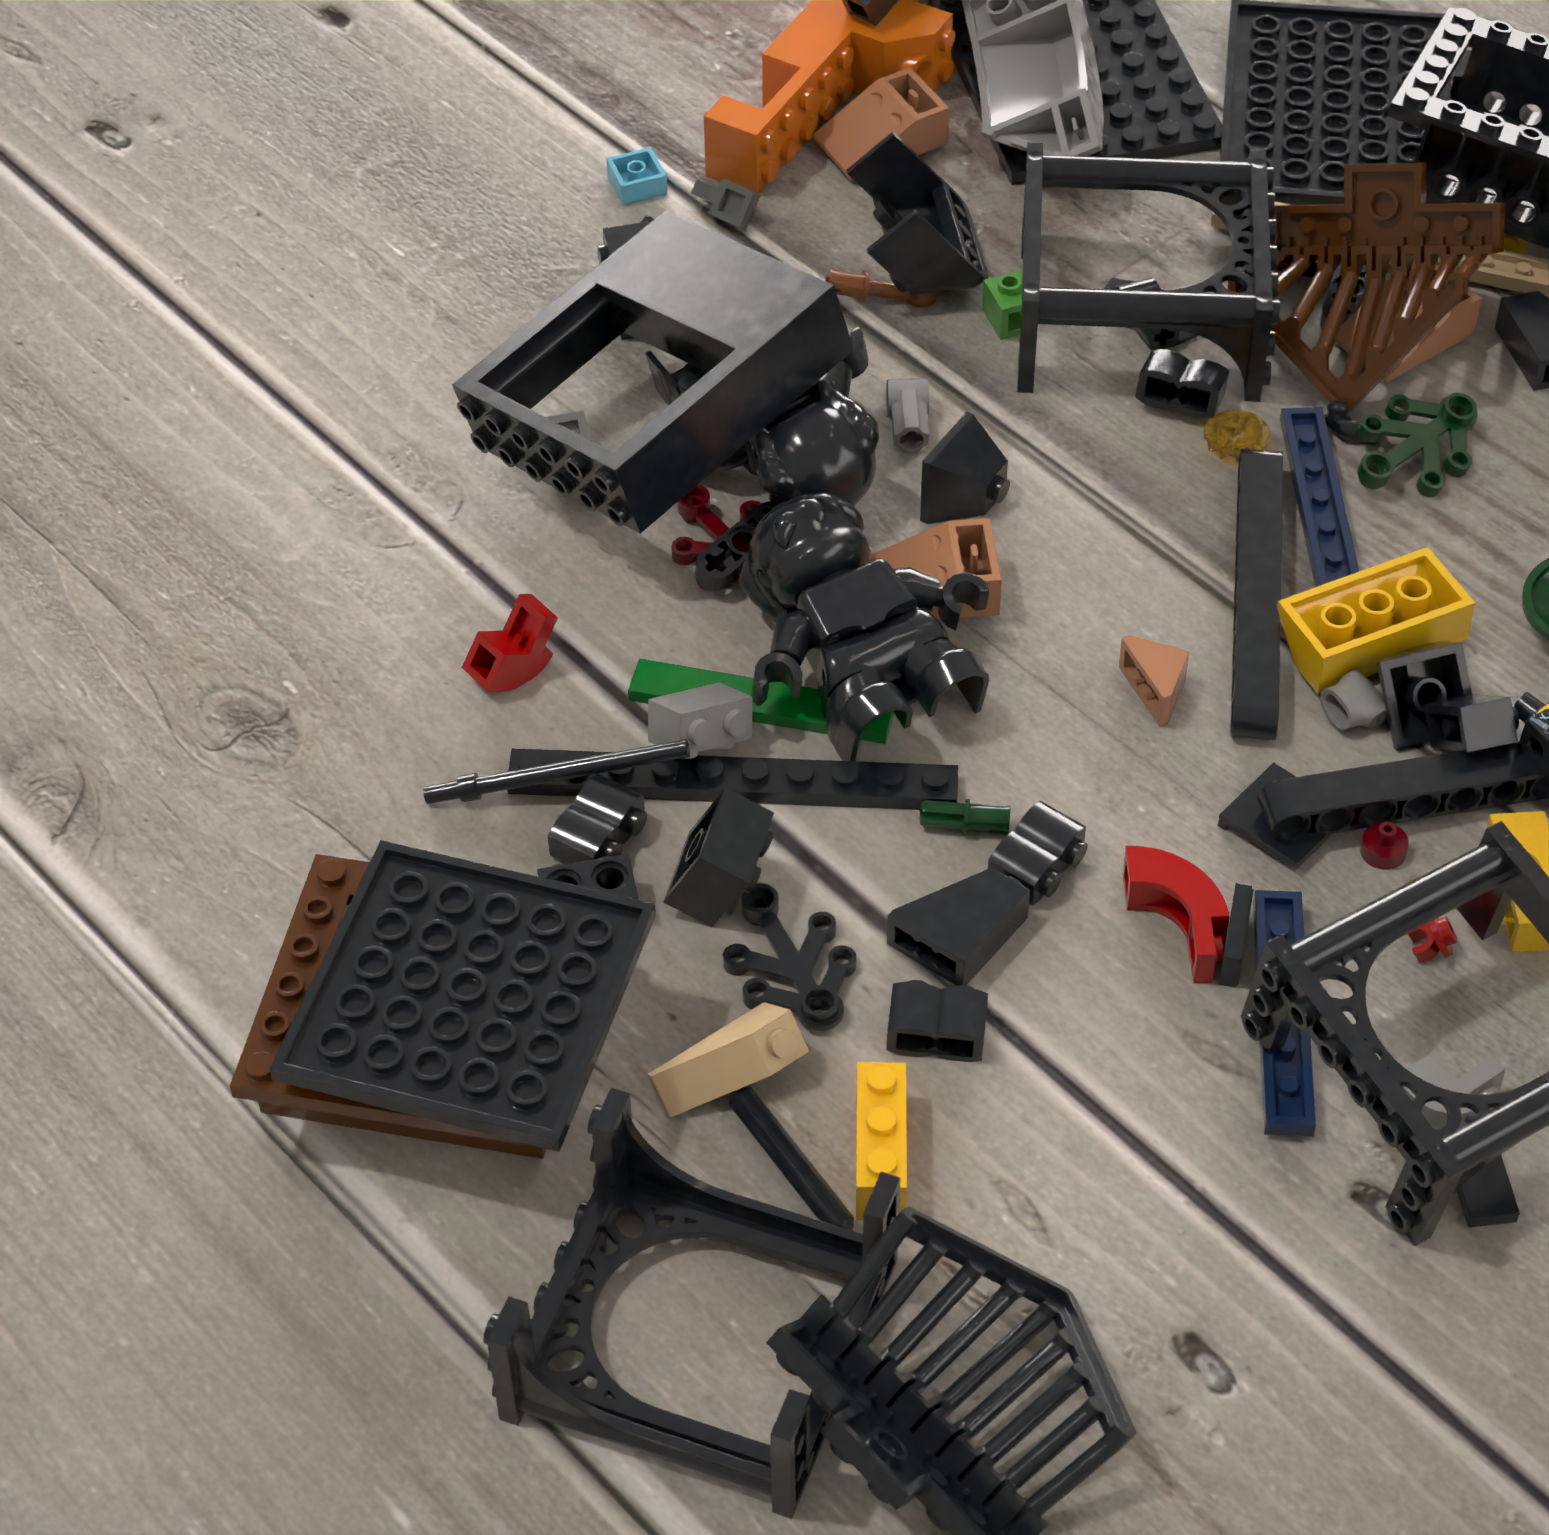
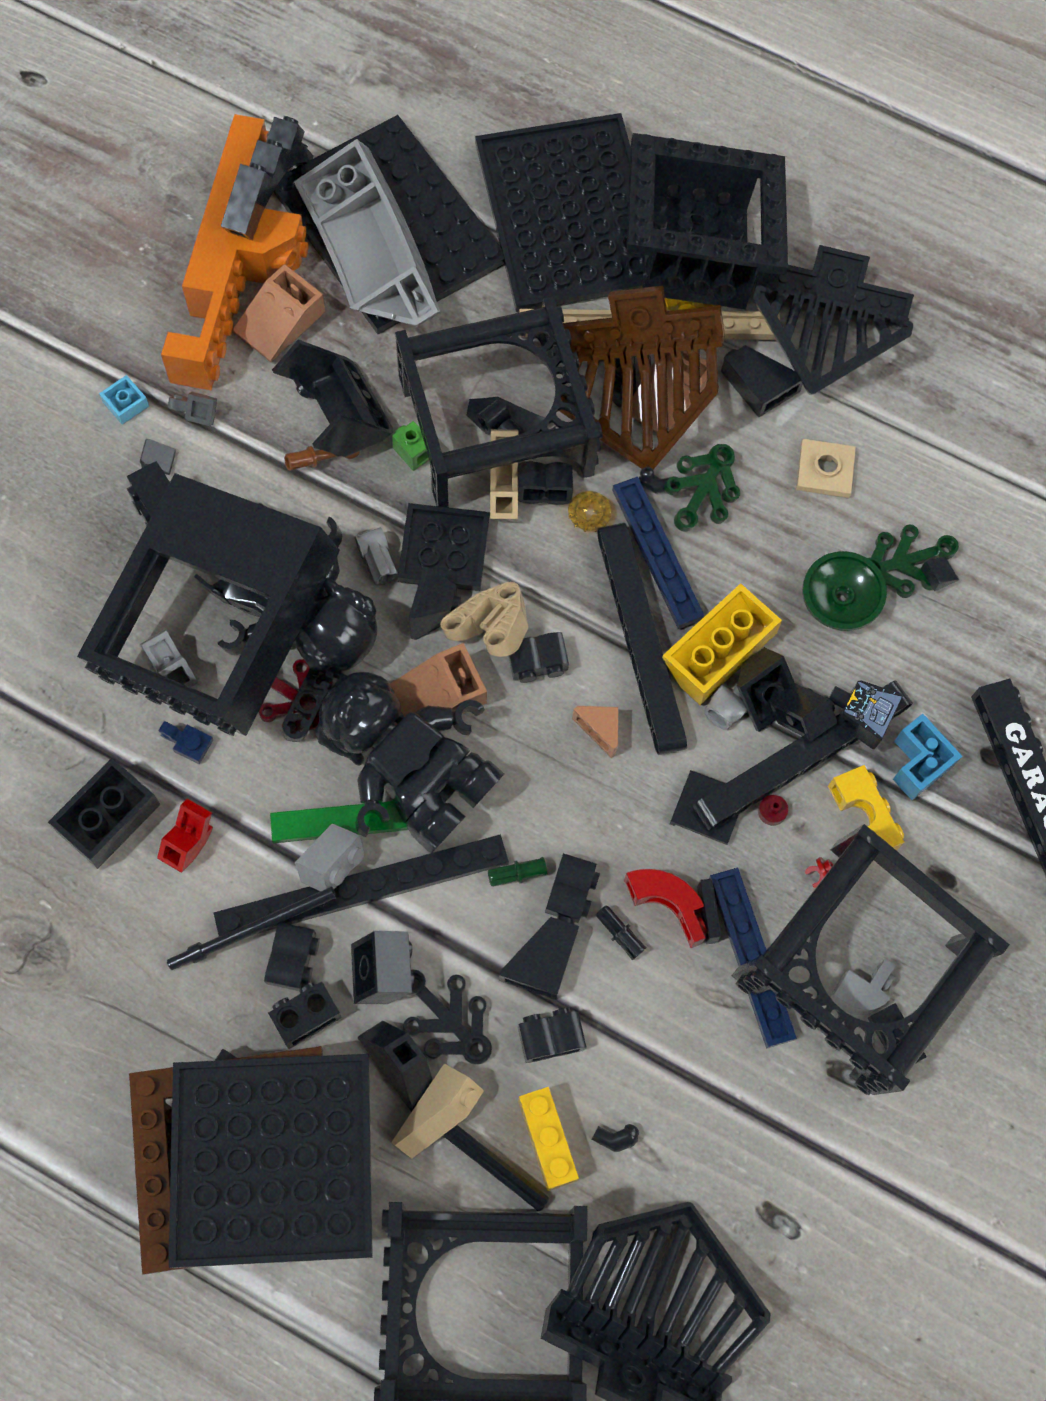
camera: 25 degrees left, 20 degrees up
none -> black brick [48,758,160,869]
none -> dark blue plate [158,721,213,765]
none -> black slope [358,1021,433,1112]
none -> black plate [397,503,490,591]
none -> tan connector [440,582,528,657]
none -> tan arch [490,430,518,519]
none -> black brick [508,632,569,683]
none -> black arm [591,1124,639,1152]
none -> black axle [596,905,647,960]

